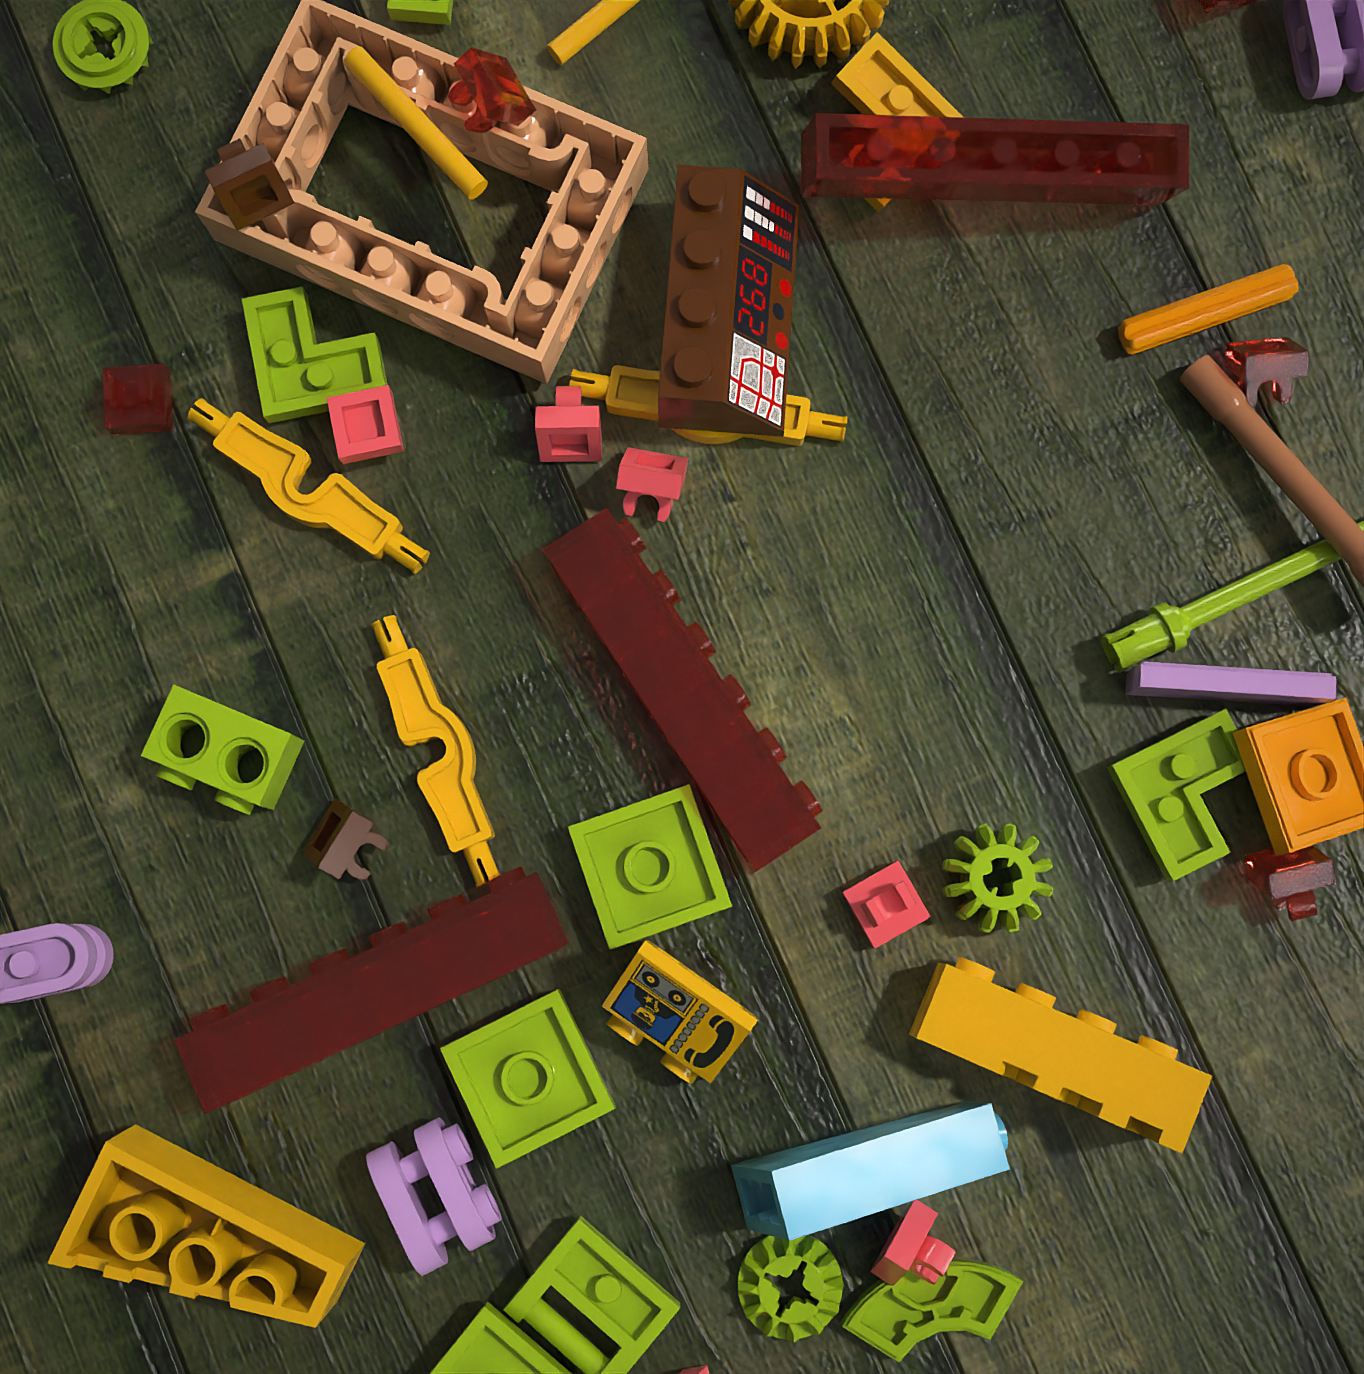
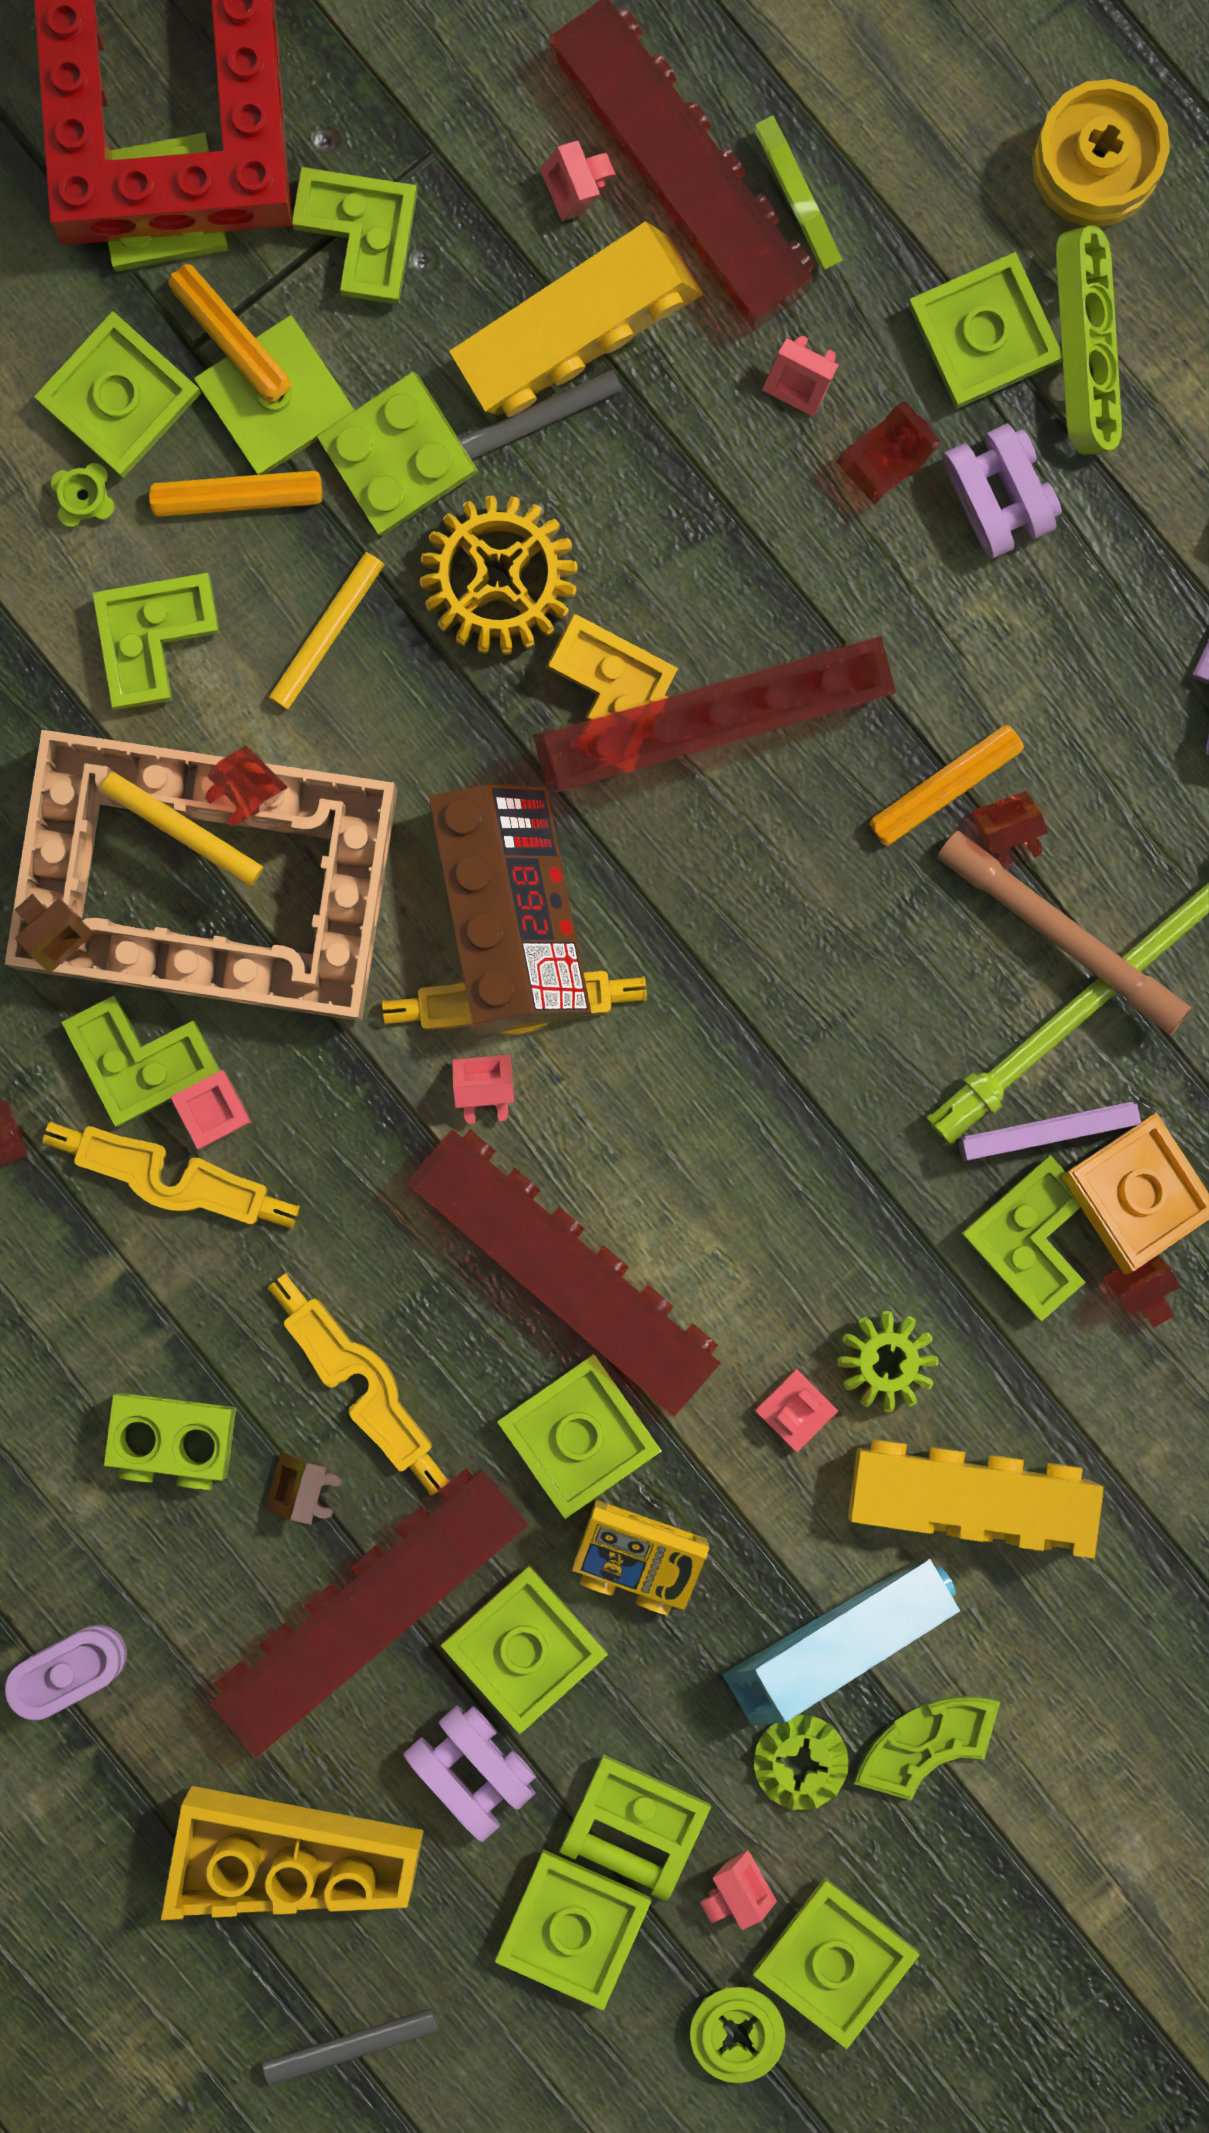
camera: 20 degrees left, 5 degrees up
coral tile [535,386,602,462] -> none
coral tile [870,1200,956,1286] -> none

